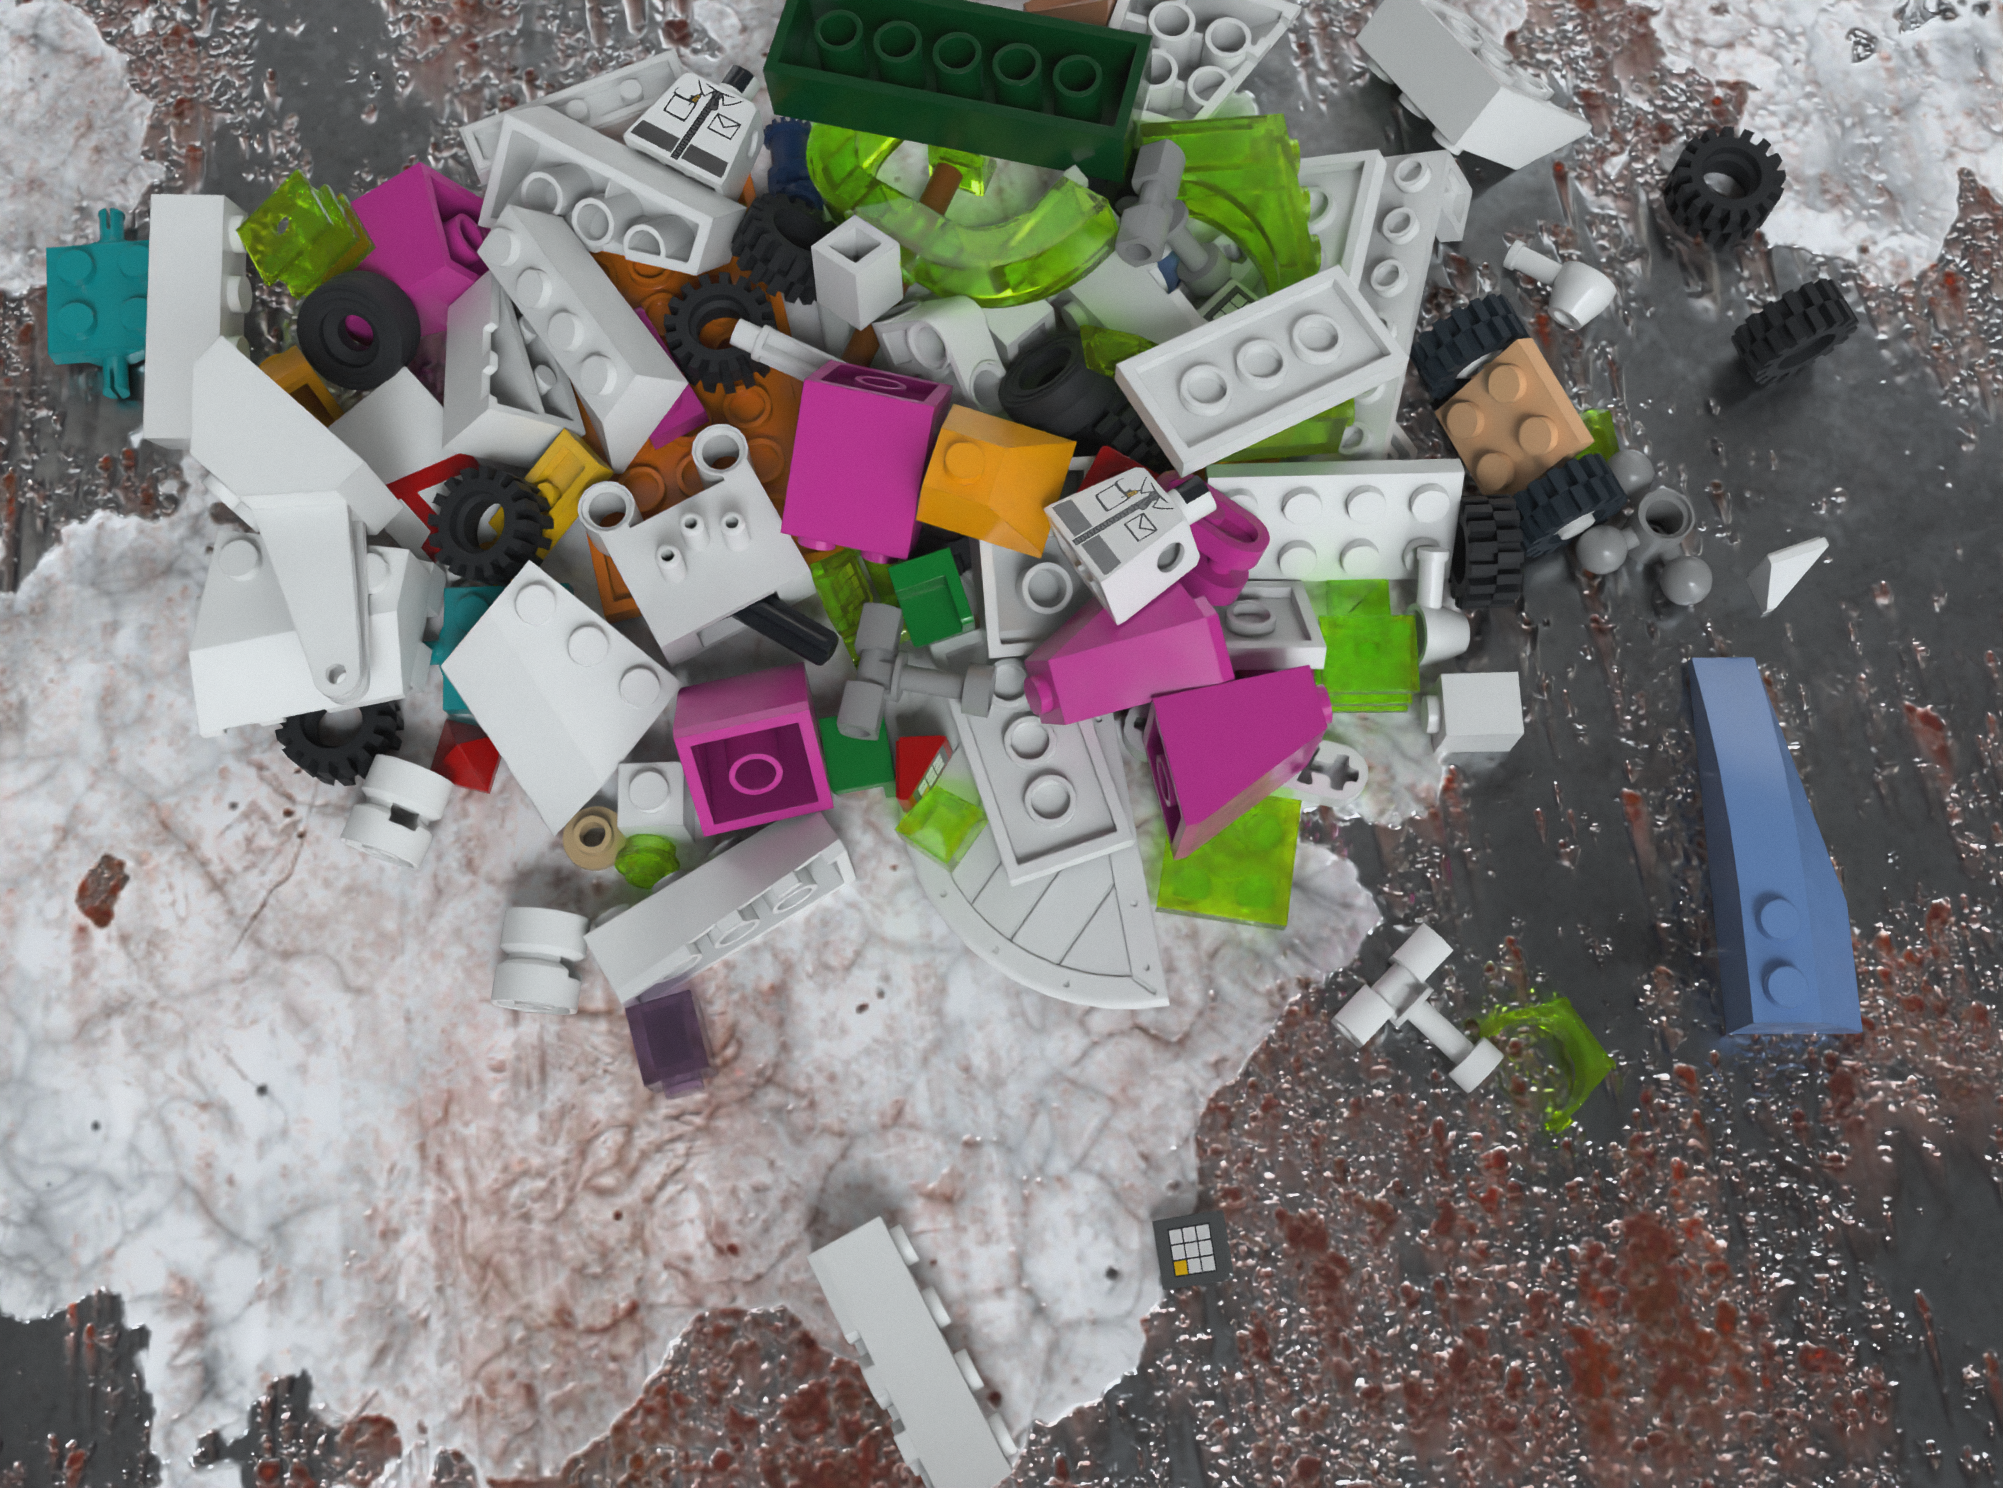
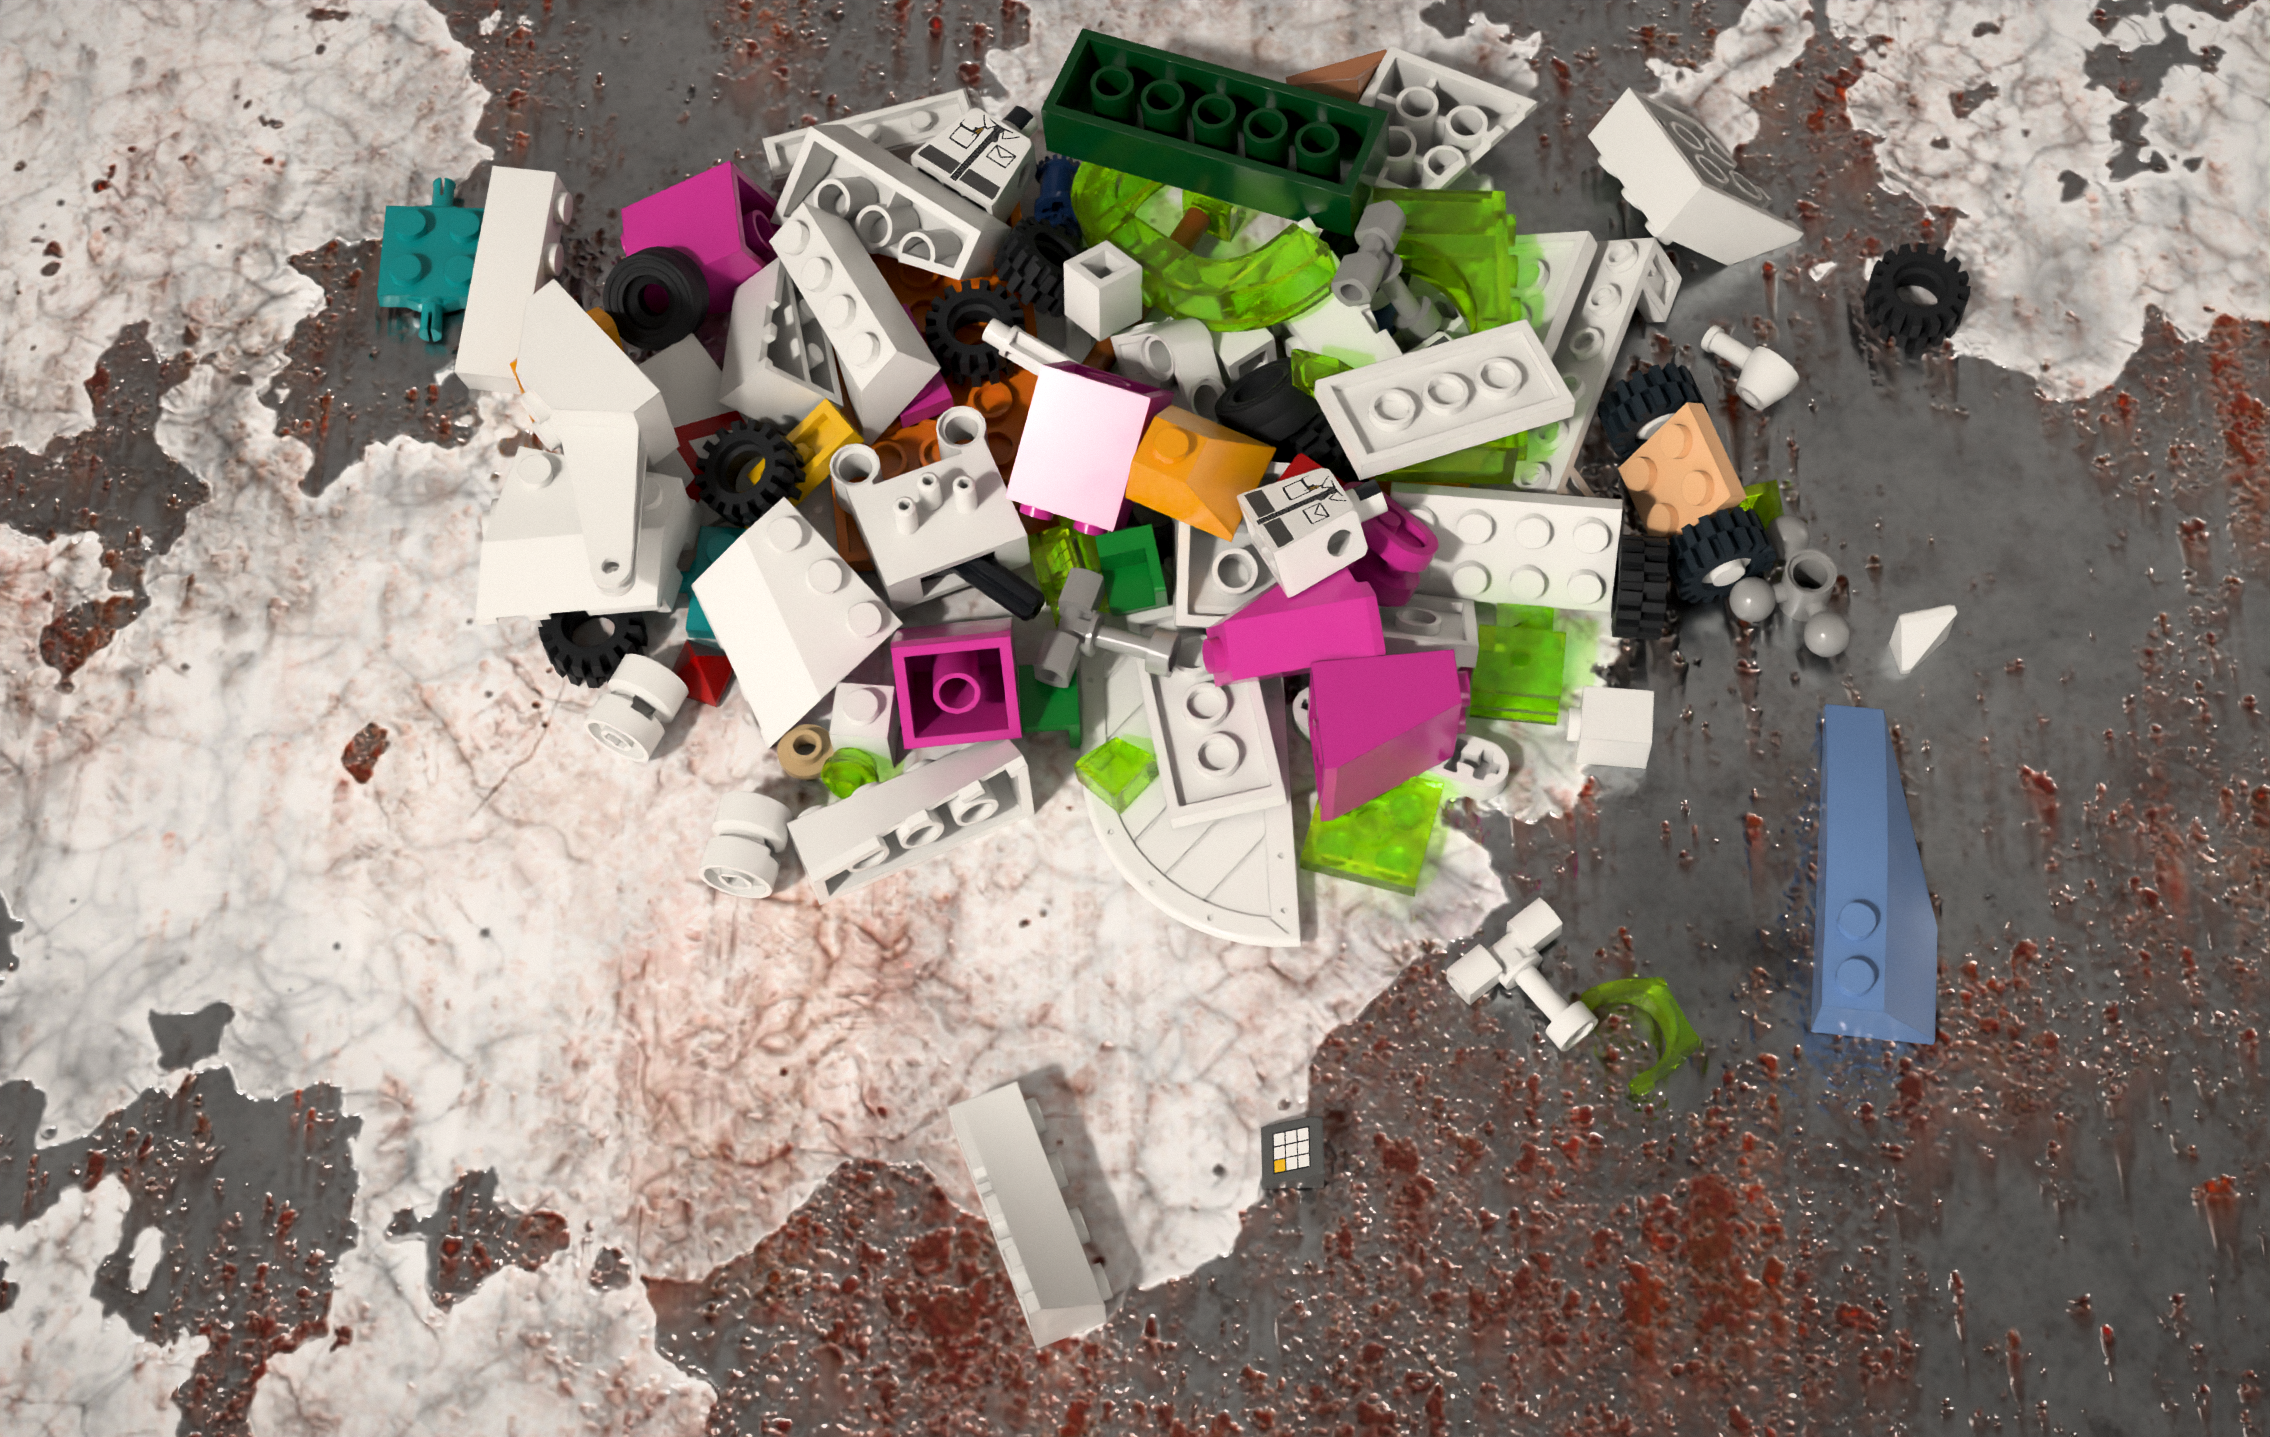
camera: 10 degrees right, 10 degrees down
clear neon green piece [236,168,376,300] -> none
clear purple brick [625,989,719,1100] -> none
red slope [896,735,952,816] -> none
white bar [1403,546,1470,666] -> none
black tyre [1731,278,1859,384] -> none

